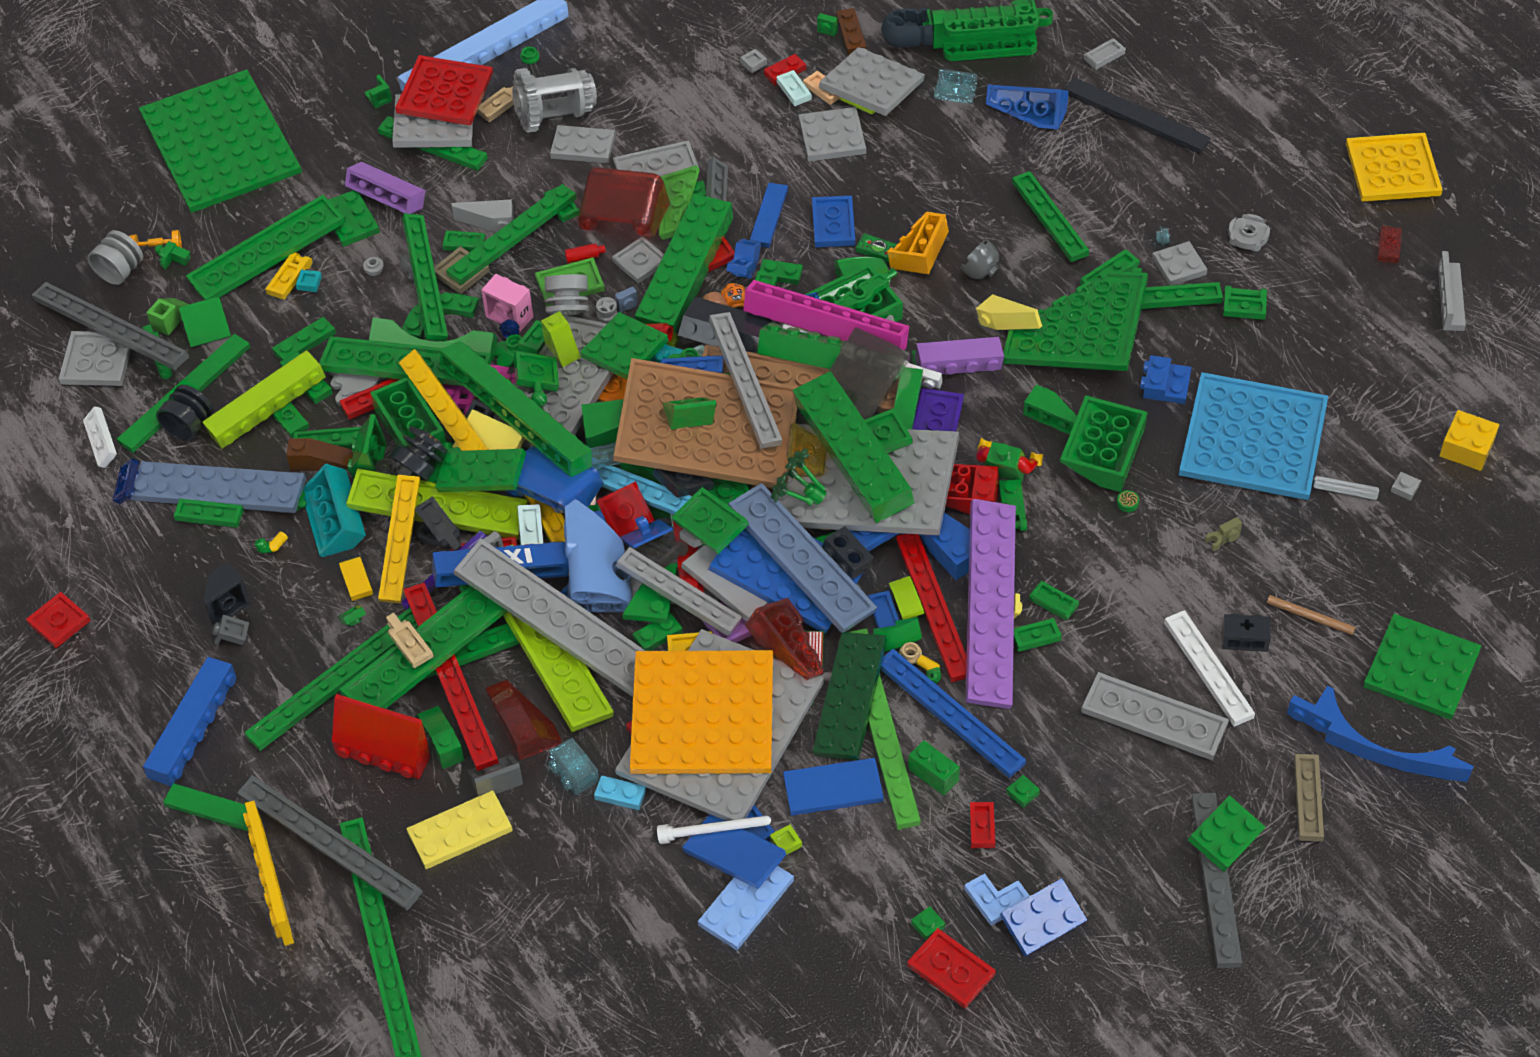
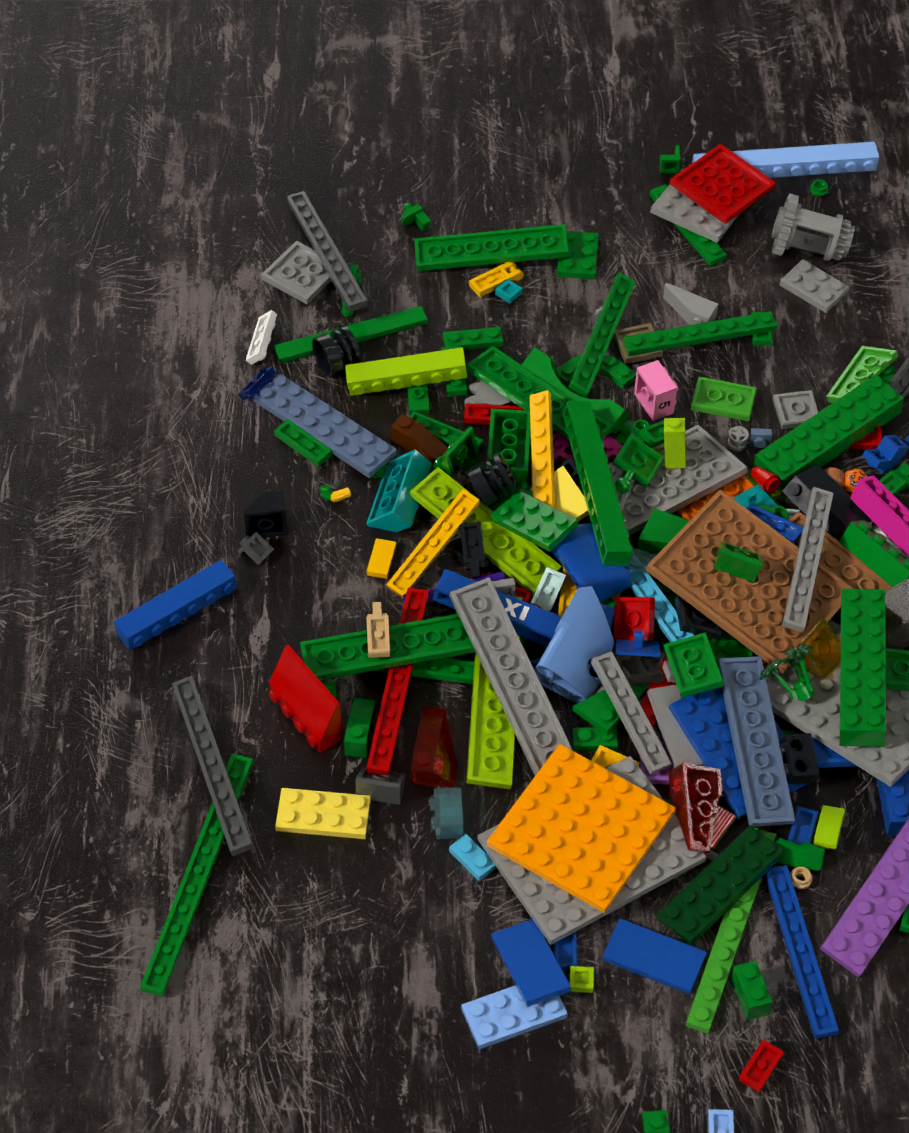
camera: 30 degrees right, 0 degrees up
red plate [26,592,91,648] -> none
light grey wheel [87,230,143,285] -> none
light orange wheel [129,230,182,248] -> none
green plate [139,69,302,213] -> none
bright green slope [146,298,189,336] -> none
green tile [163,783,259,832] -> none
green piece [179,296,231,347] -> none
yellow plate [243,801,294,946] -> none
green plate [244,608,418,751] -> none
green plate [338,605,366,626] -> none
medium lavender brick [345,162,426,214] -> none
light grey plate [363,257,384,276] -> none
green plate [442,230,486,252] -> none
tan hinge [477,86,514,122] -> none
clear blue plate [499,319,520,338] -> none
light grey wheel [544,275,589,316] -> none
red cylinder [564,243,606,264] -> none
clear red windscreen [578,168,670,237] -> none
green plate [580,312,669,380] -> none
light grey tile [613,141,699,190] -> none
white piece [657,816,771,844] -> none
red plate [896,534,967,683] -> none
arm [916,655,941,684] -> none
green plate [1006,775,1040,808] -> none

